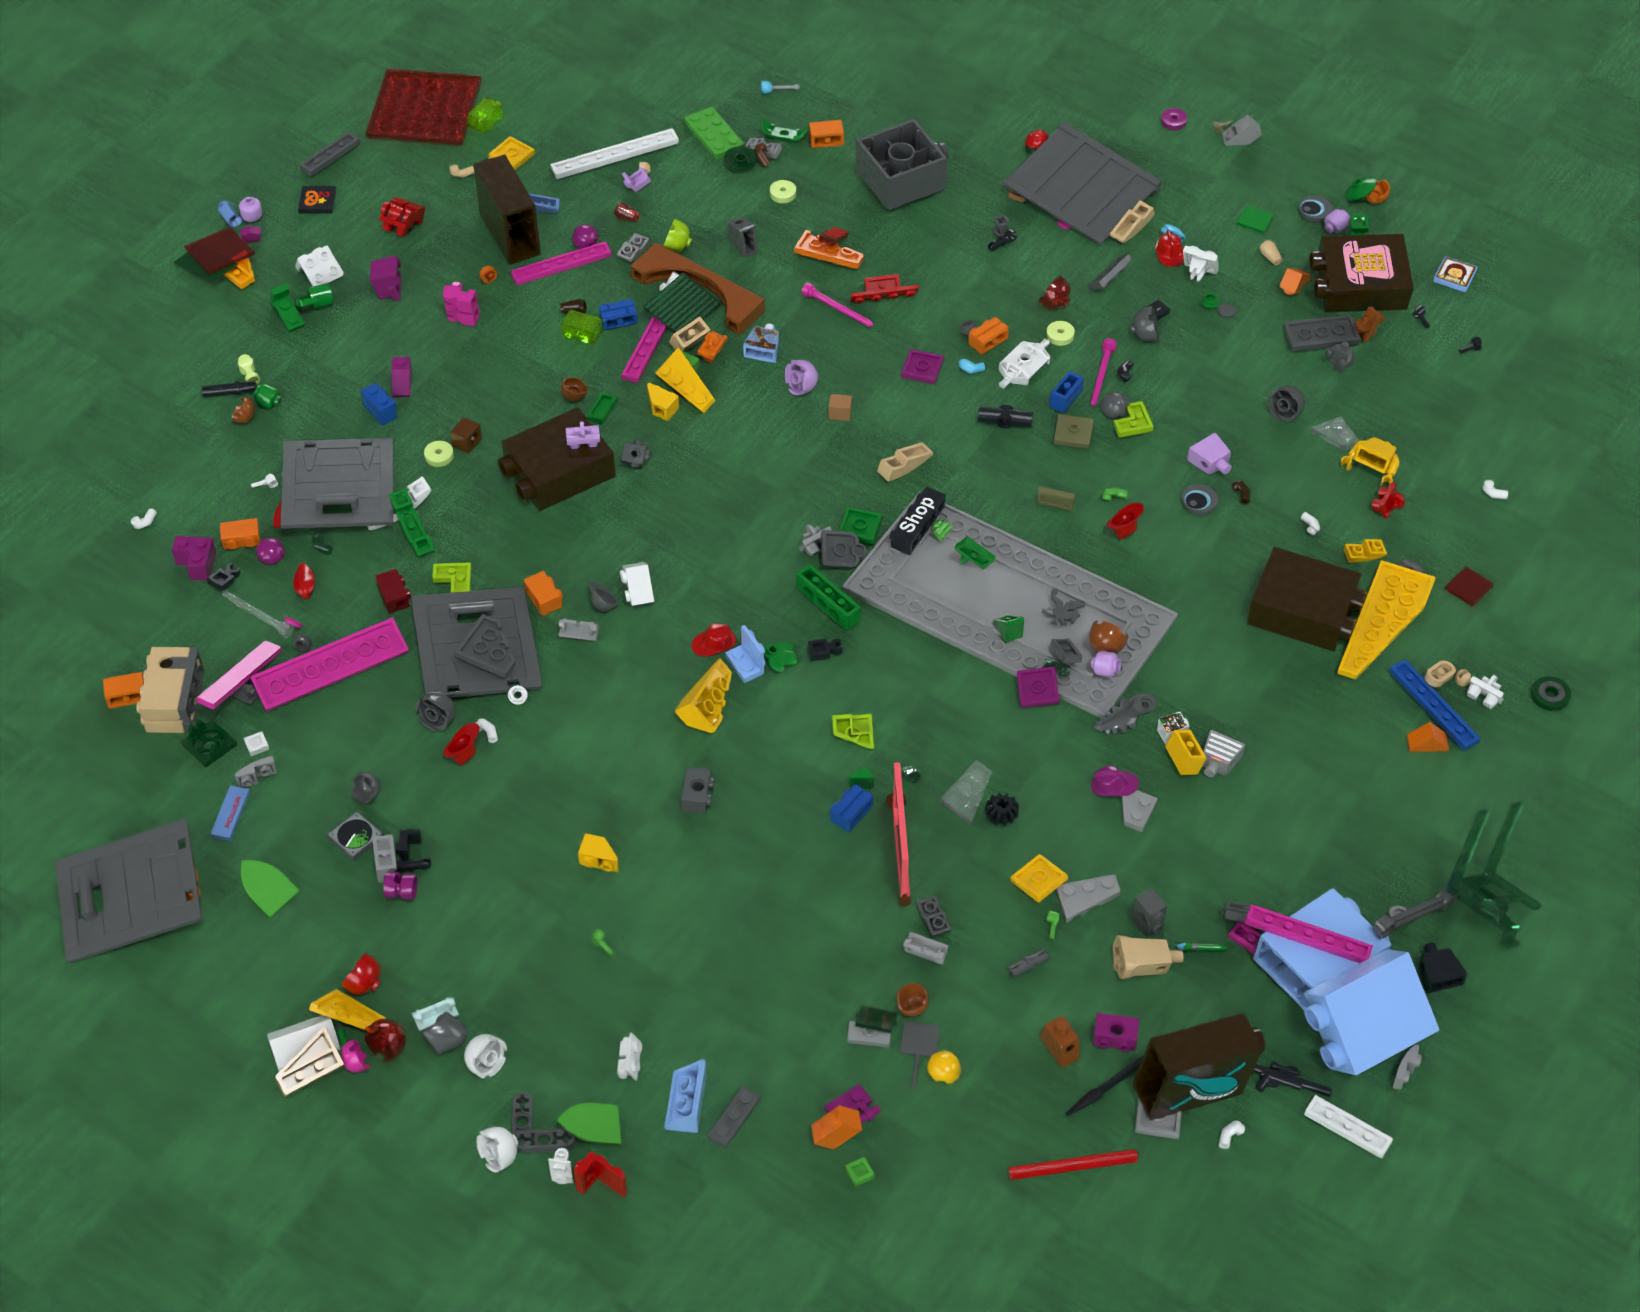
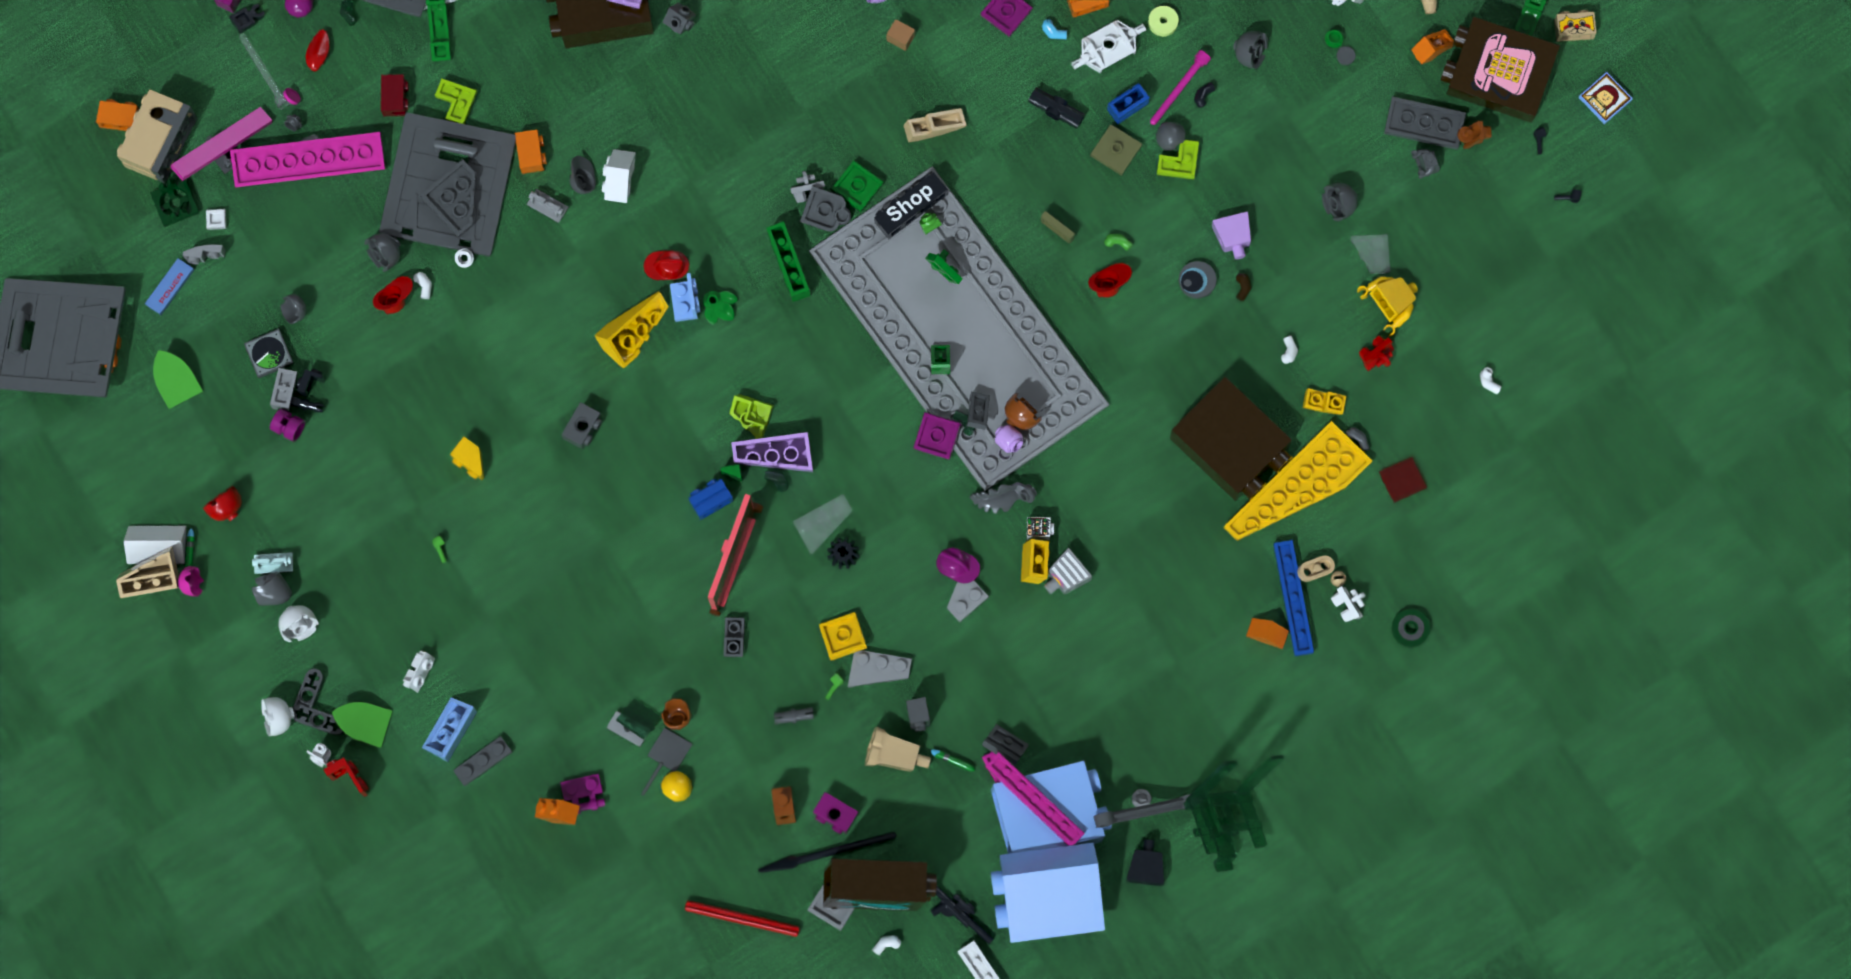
camera: 25 degrees right, 25 degrees up
yellow wing [309,989,386,1032] -> none
clear red cylinder [365,1018,406,1062] -> none
black plate [808,638,843,661] -> none
bright green plate [845,1157,875,1187] -> none
light grey hinge [903,931,949,965] -> none
dark grey piece [1042,588,1086,626] -> none
black tile [1146,299,1170,320] -> none
light grey slope [1393,1044,1422,1090] -> none
none -> lavender wedge [731,432,813,472]
none -> tan brick [1554,10,1596,42]

